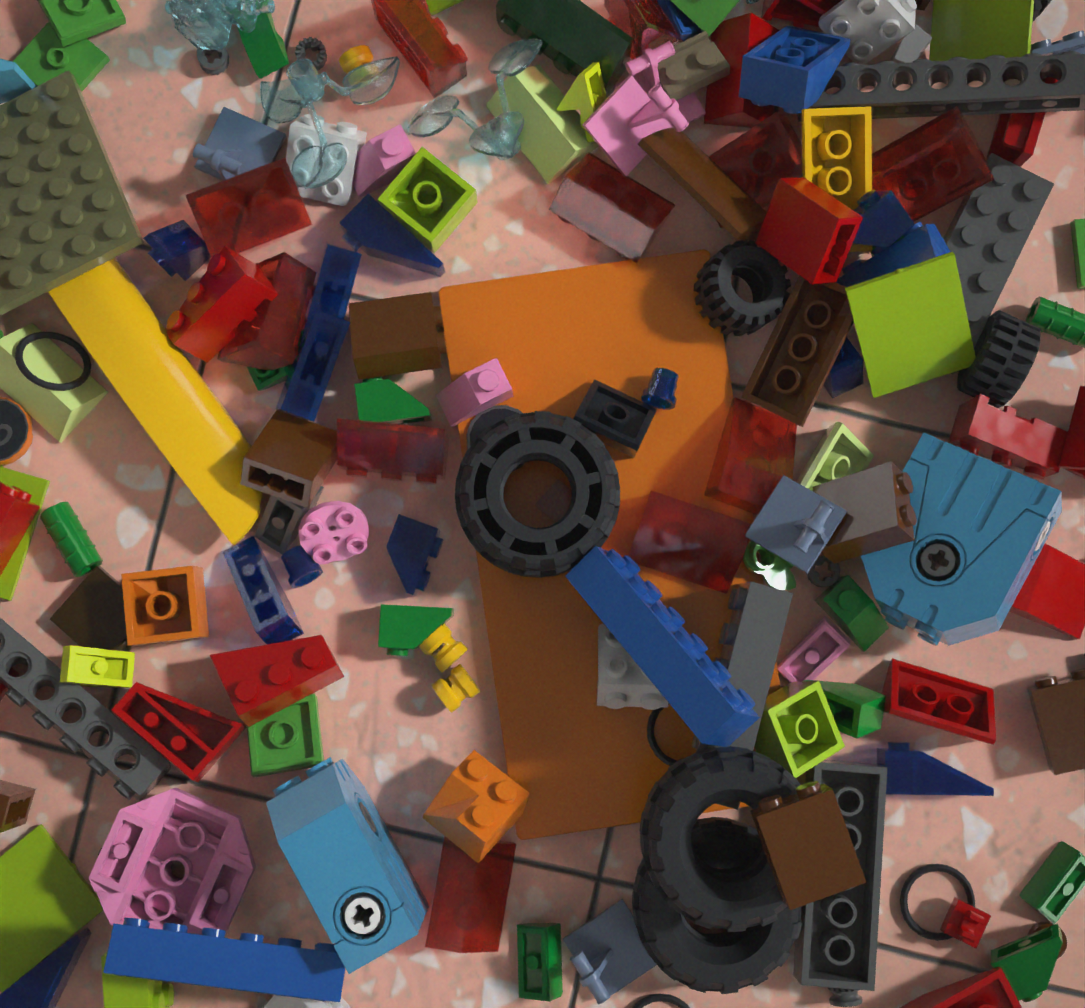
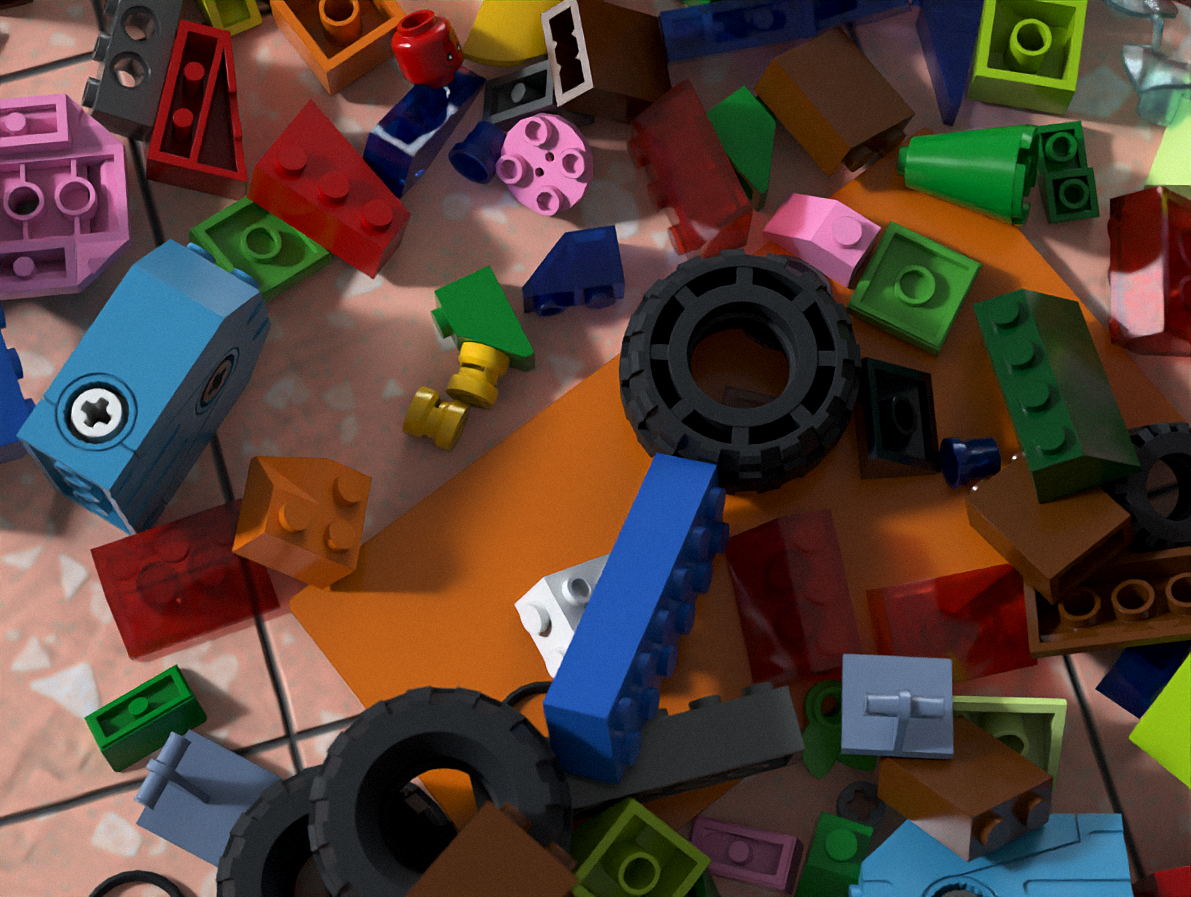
camera: 60 degrees right, 10 degrees down
none -> red head [391,10,464,89]
none -> bright green plate [846,221,983,356]
none -> green cone [897,124,1040,227]
none -> reddish brown brick [965,450,1133,605]
none -> dark green slope [972,288,1142,504]
none -> green slope [1036,120,1100,224]

